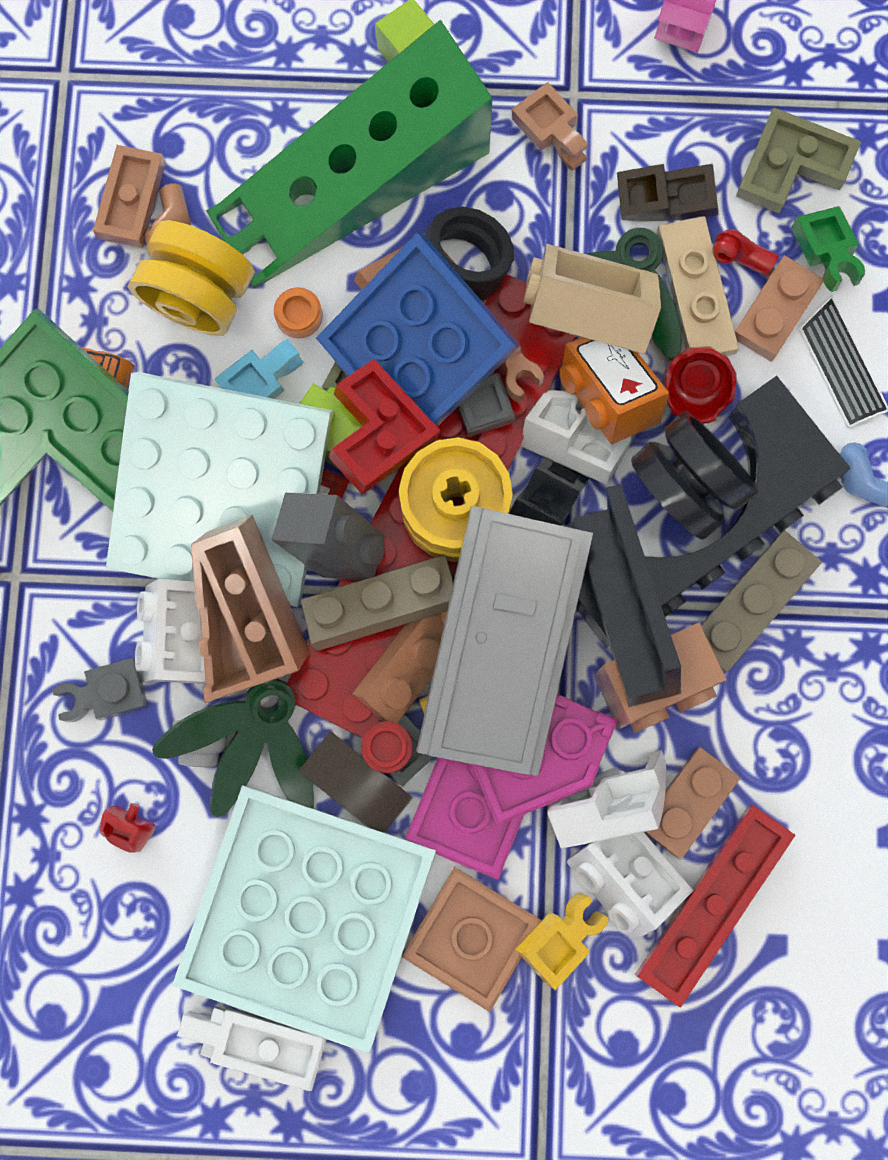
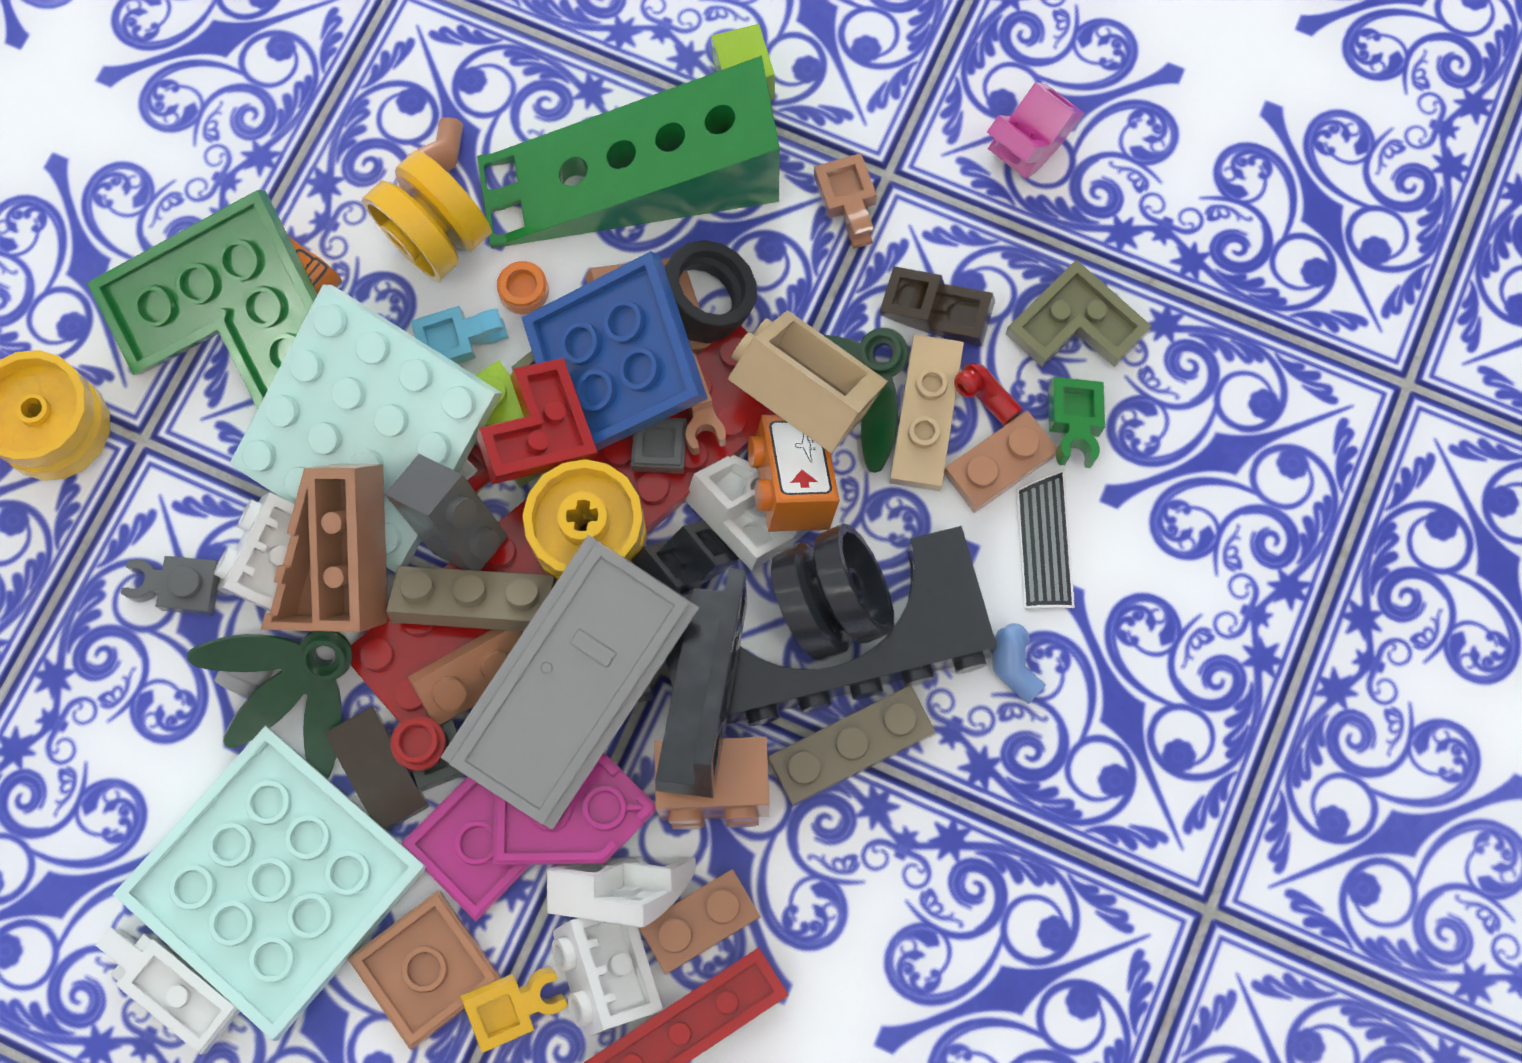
camera: 20 degrees right, 5 degrees down
nougat plate [93,145,166,248] -> none
red piece [99,803,156,853] -> none
red hair [663,346,737,424] -> none

